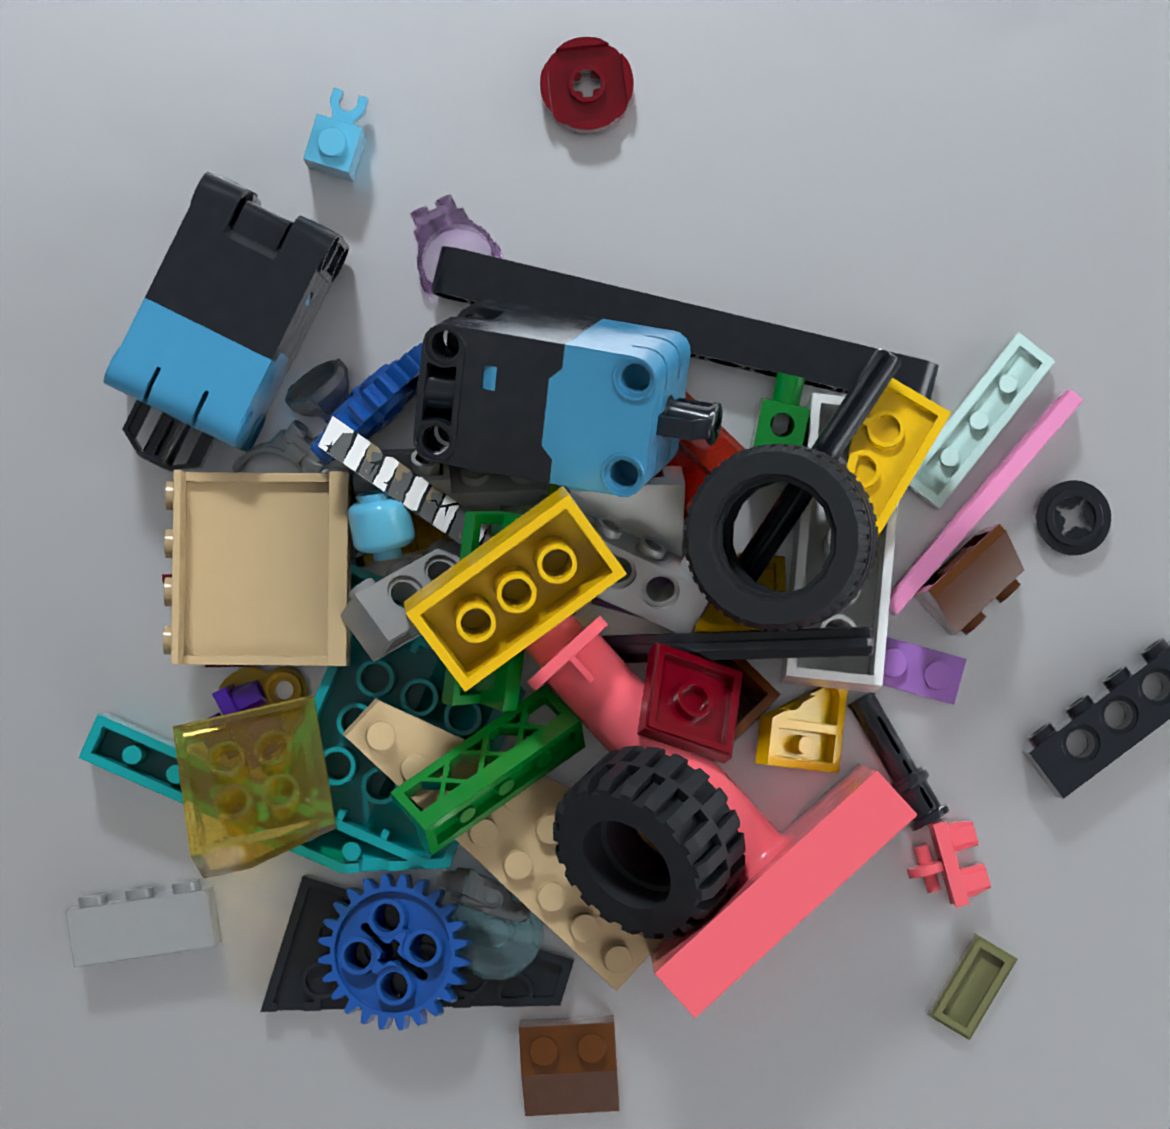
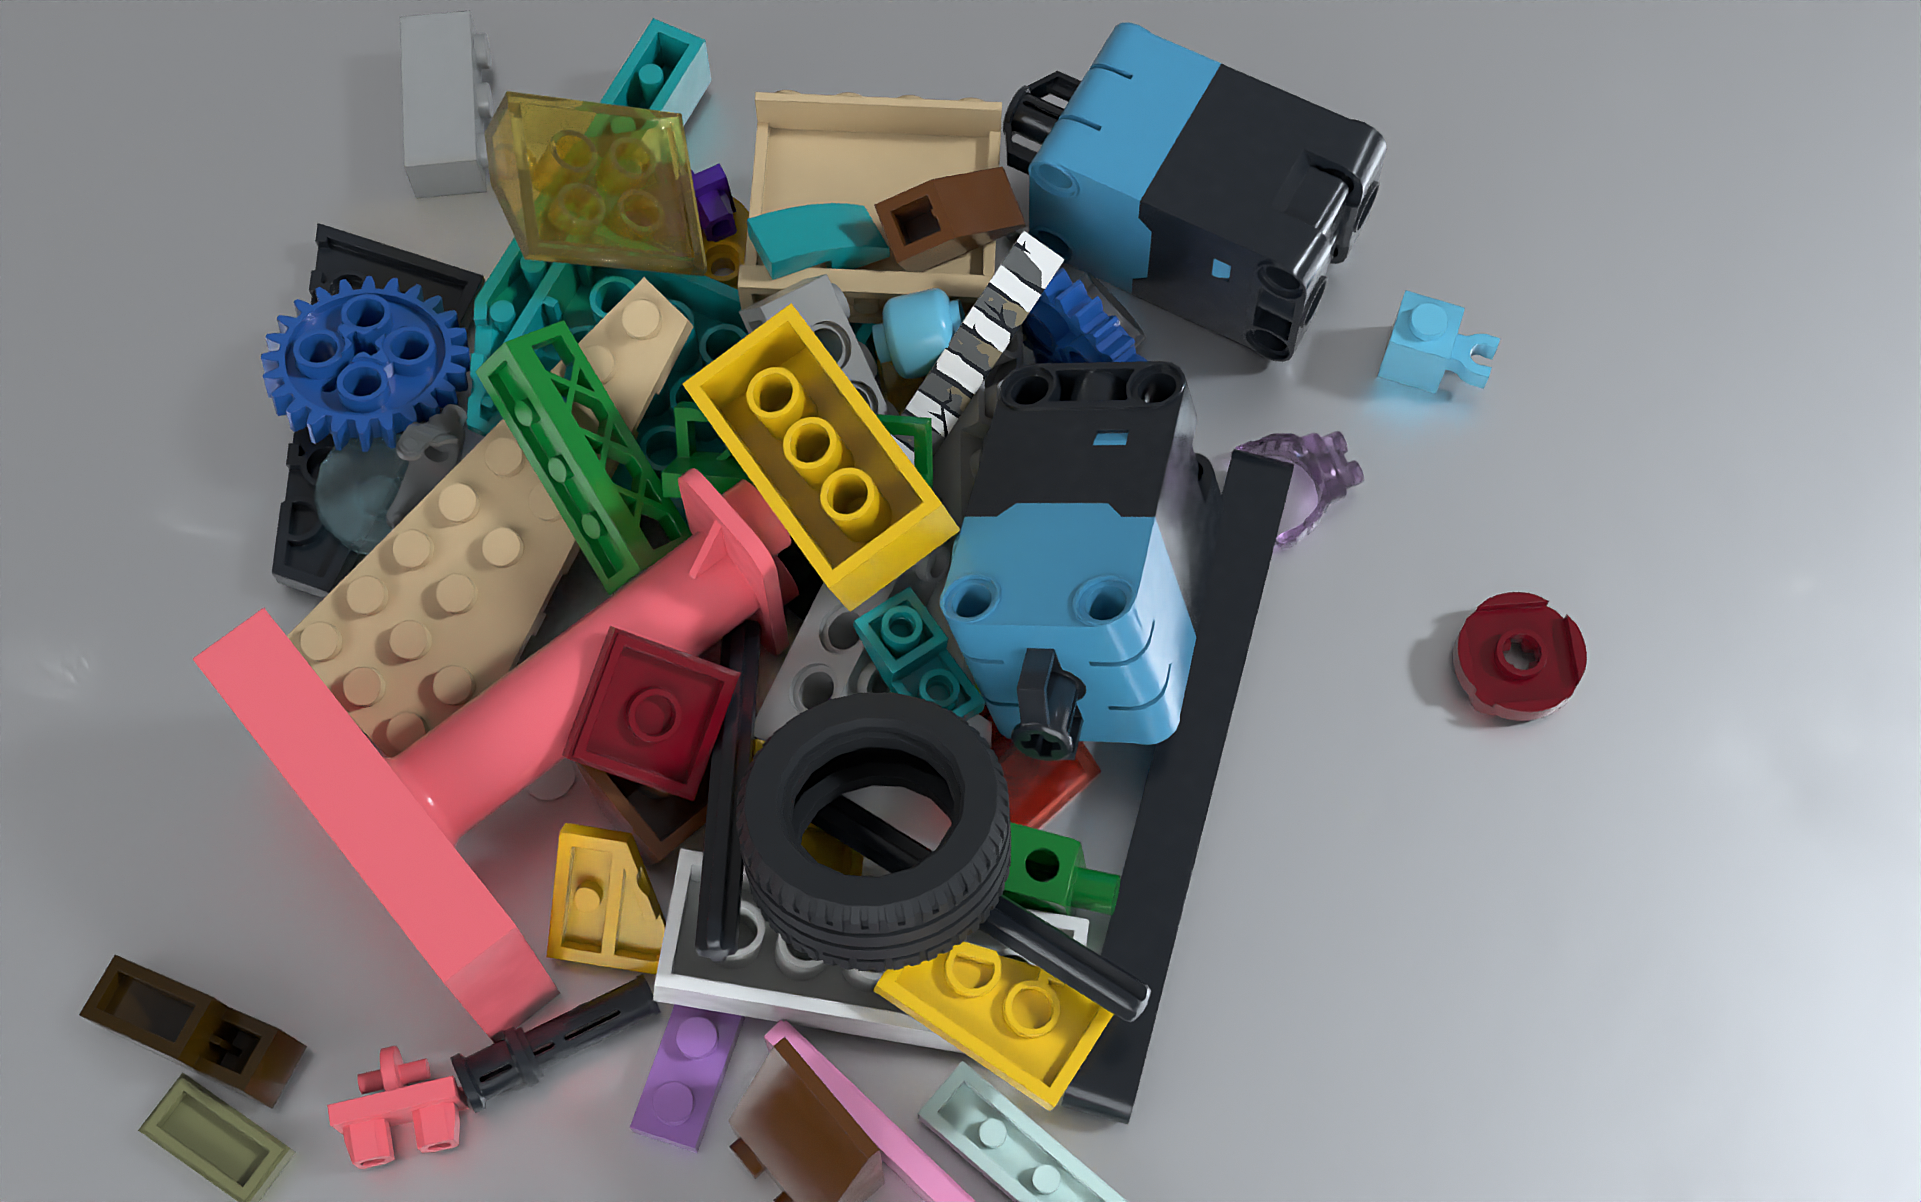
camera: 90 degrees right, 20 degrees down
reddish brown slope [519,1015,619,1116] -> none
black tyre [553,746,746,939] -> none
none -> dark brown slope [79,955,307,1109]
none -> teal slope [747,203,890,280]
none -> teal slope [853,586,986,721]
none -> reddish brown slope [874,167,1027,272]

